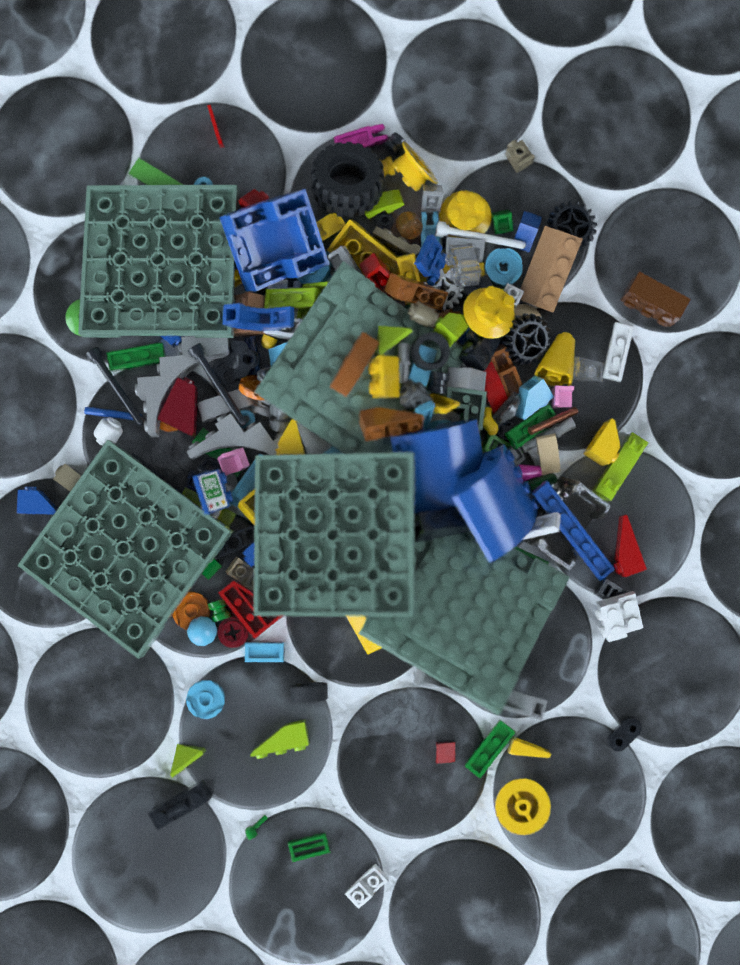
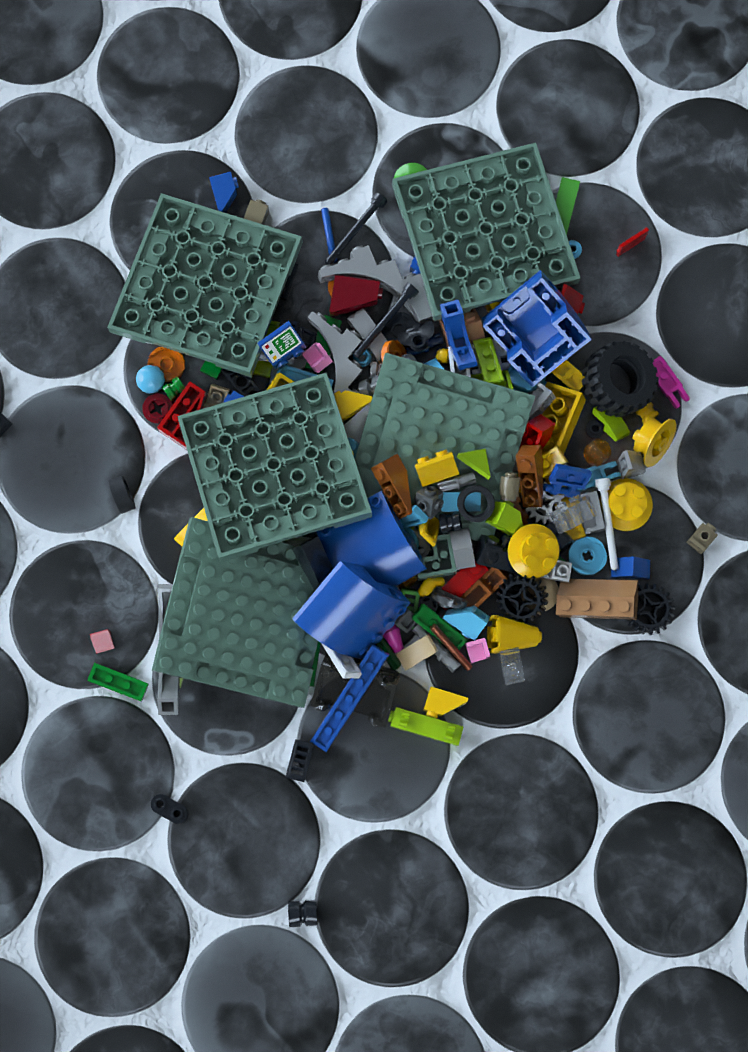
camera: 75 degrees right, 5 degrees down
white head [94,417,123,446] -> none
green tile [106,342,166,372] -> none
lime slope [170,744,206,778] -> none
medium azure tile [186,680,225,719] -> none
medium azure tile [245,642,284,662] -> none
lime slope [250,719,310,759] -> none
dark orange slope [329,332,380,397] -> none
dark tan plate [372,226,421,259] -> none
black wheel [384,132,406,157] -> none
green slope [491,210,514,235] -> none
yellow piece [495,779,551,835] -> none
yellow slope [507,736,551,758] -> none
white plate [595,591,643,642] -> none
white tile [601,322,634,382] -> none
red slope [614,515,647,577] -> none
reddish brown brick [620,271,691,327] -> none

